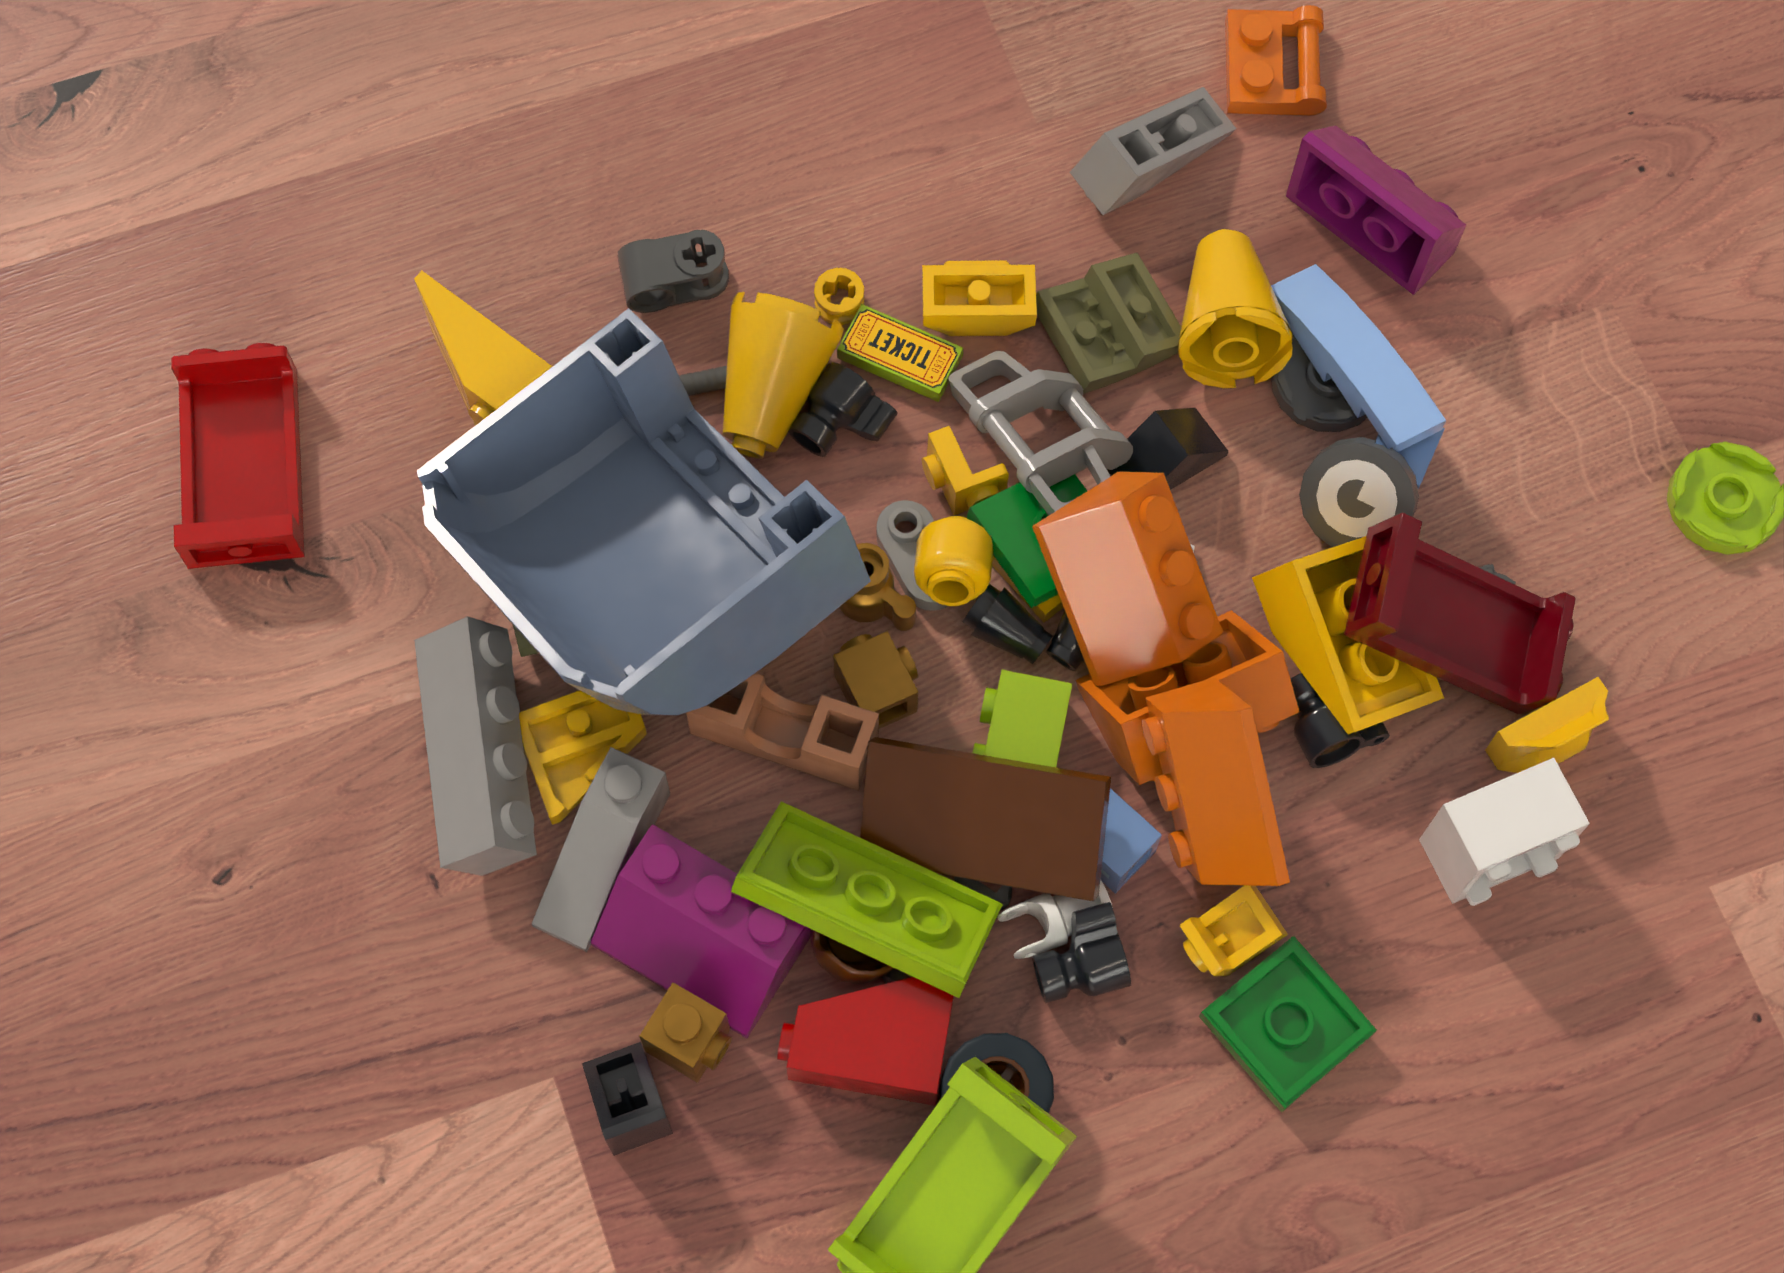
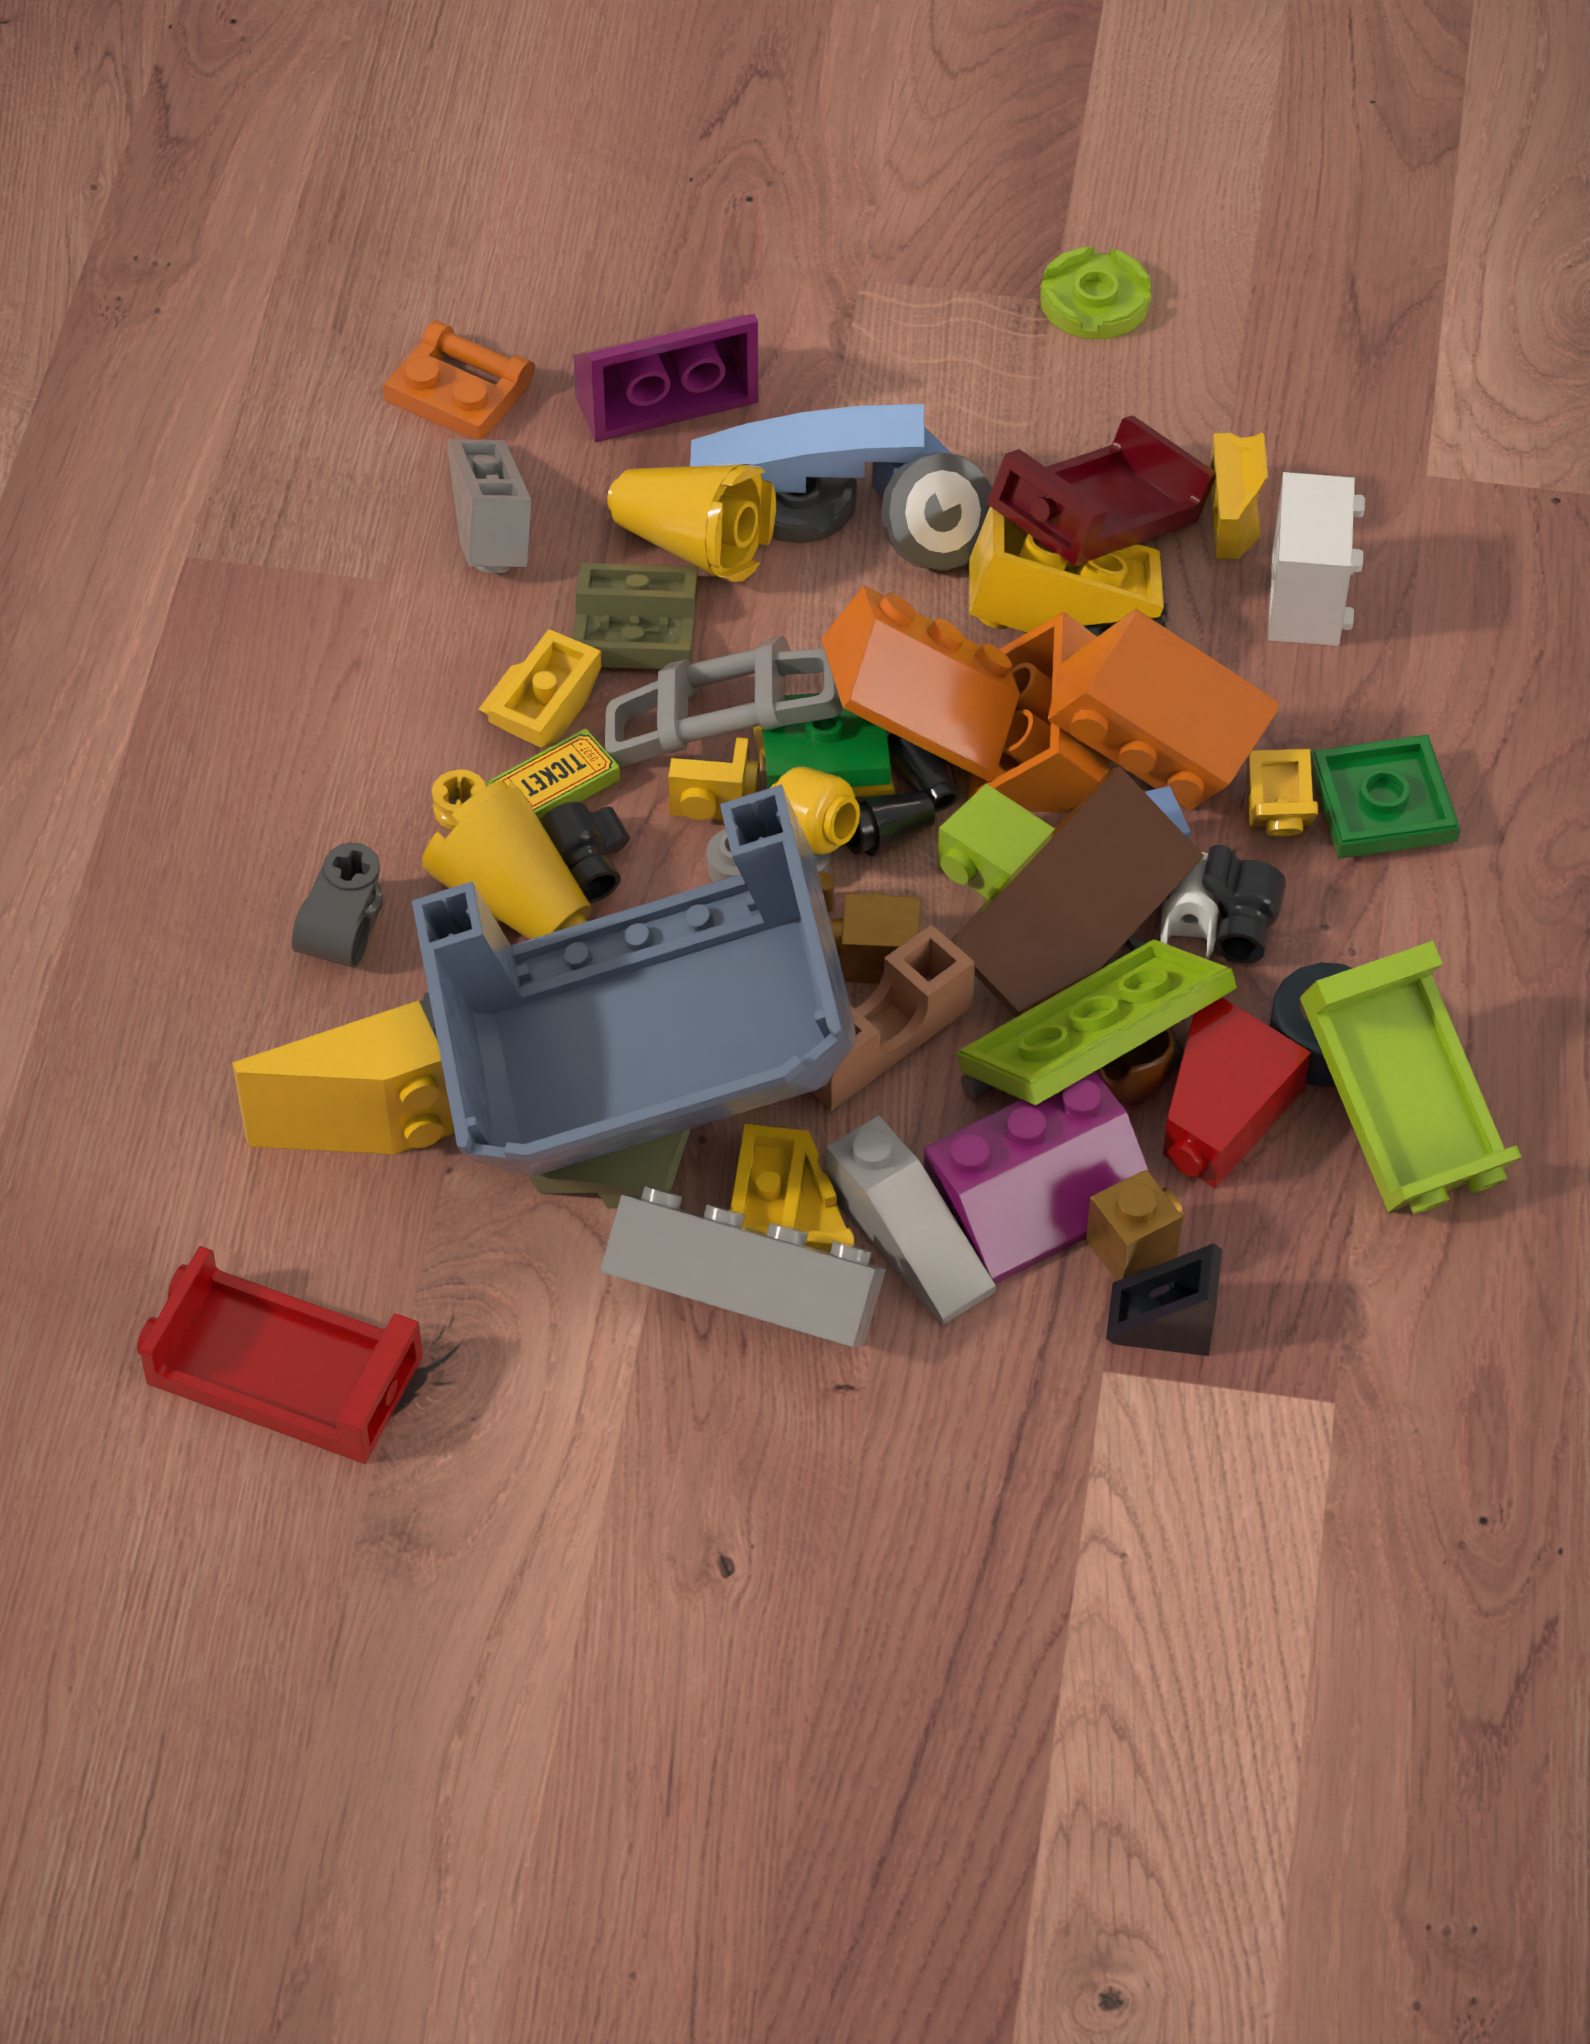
camera: 60 degrees left, 15 degrees down
black slope [1107,407,1228,490] -> none

